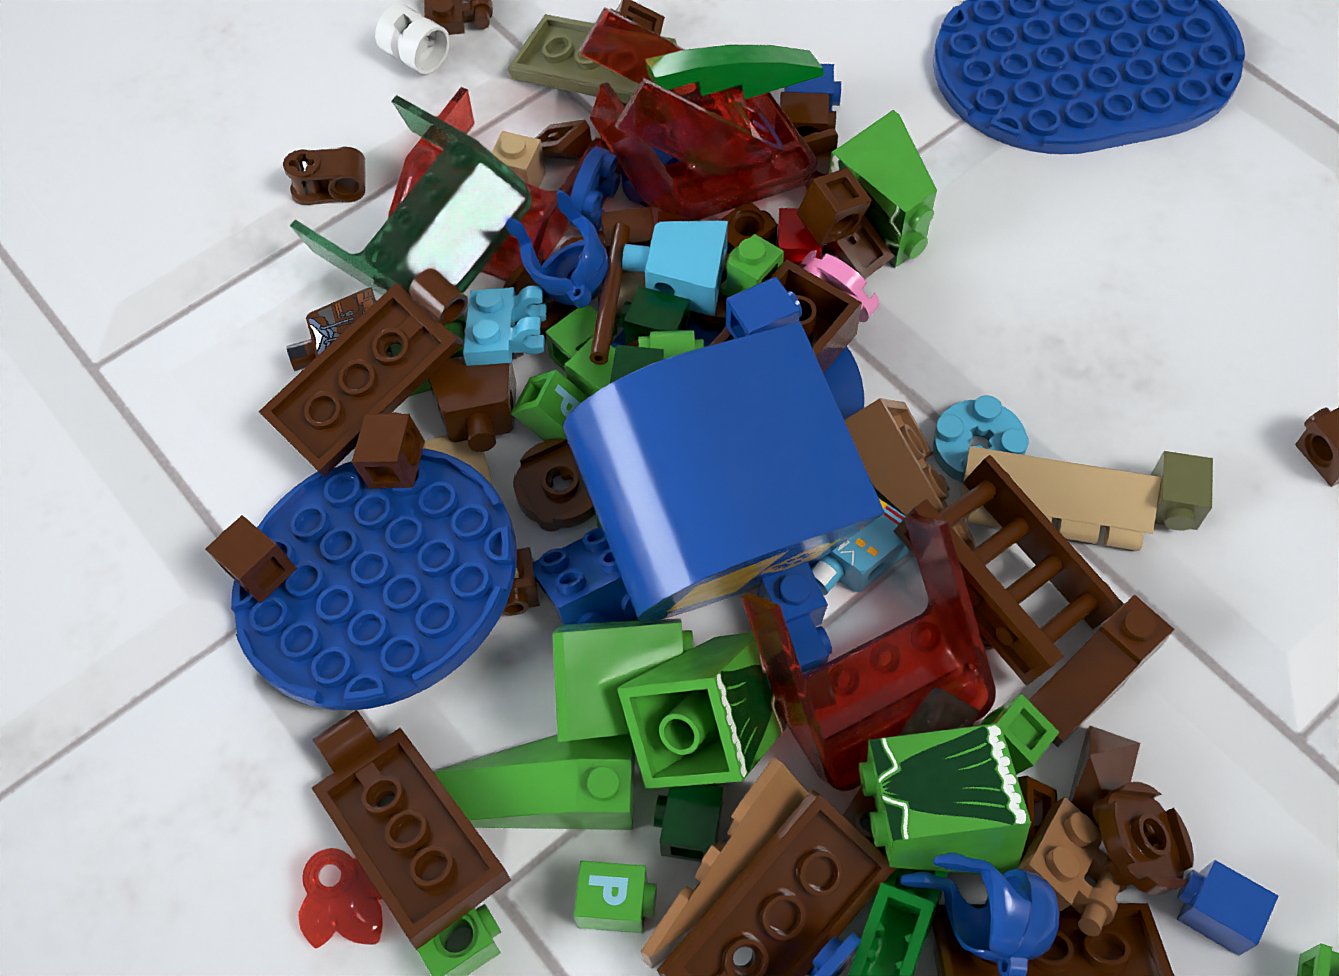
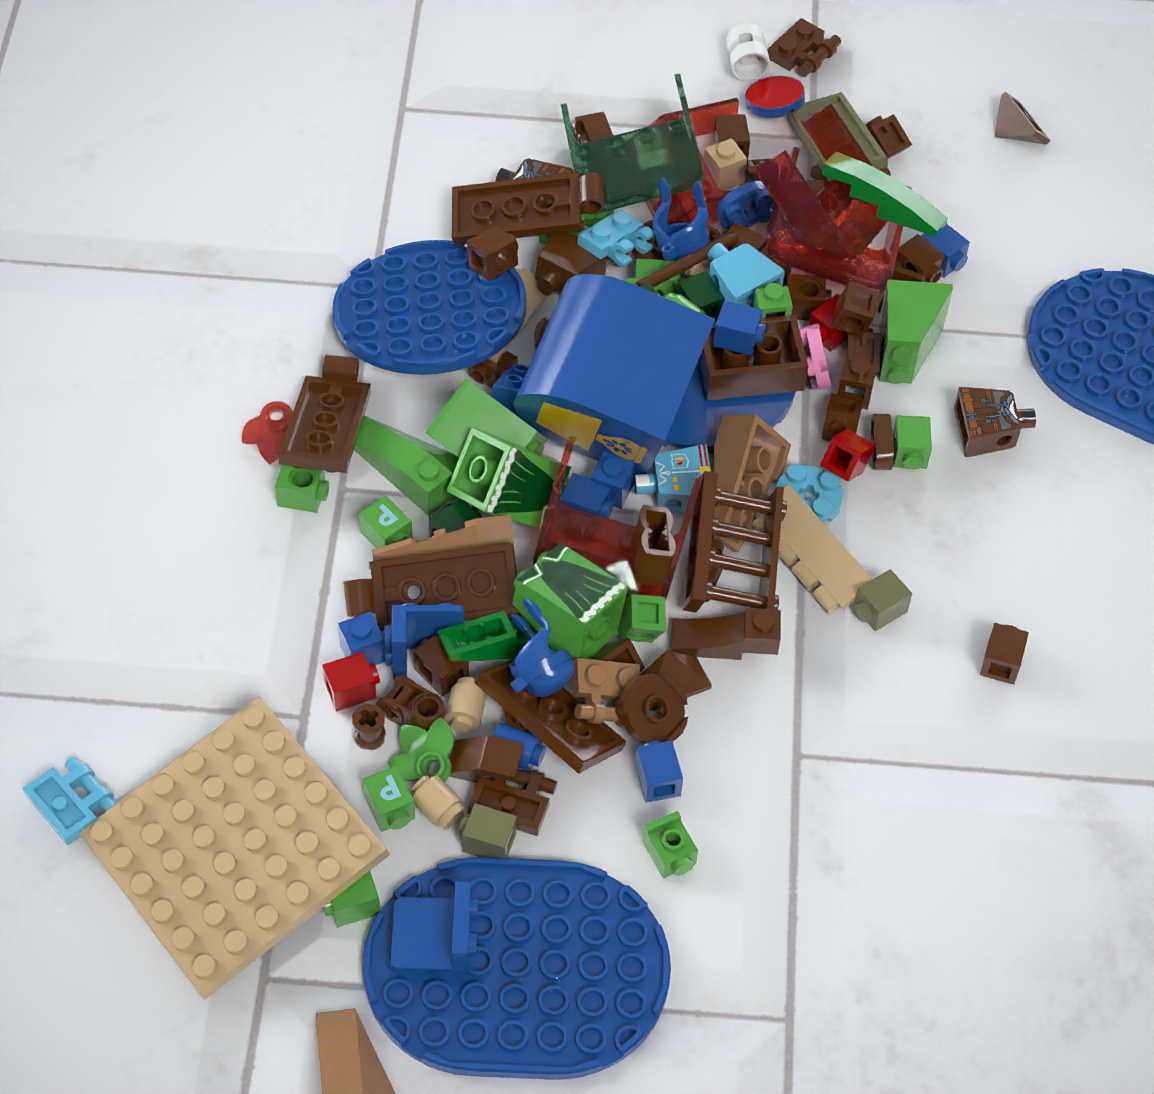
camera: 40 degrees right, 5 degrees down
reddish brown brick [205,515,297,603] -> none
reddish brown piece [283,146,366,205] -> none
none -> reddish brown brick [574,111,614,160]
none -> reddish brown brick [631,505,676,586]
none -> reddish brown brick [713,114,750,160]
none -> red tile [745,76,805,118]
none -> red brick [820,429,876,482]
none -> reddish brown bracket [822,393,864,441]
none -> reddish brown brick [838,358,877,410]
none -> reddish brown beam [871,413,894,470]
none -> bright green brick [893,415,932,470]
none -> reddish brown torso [954,387,1036,457]

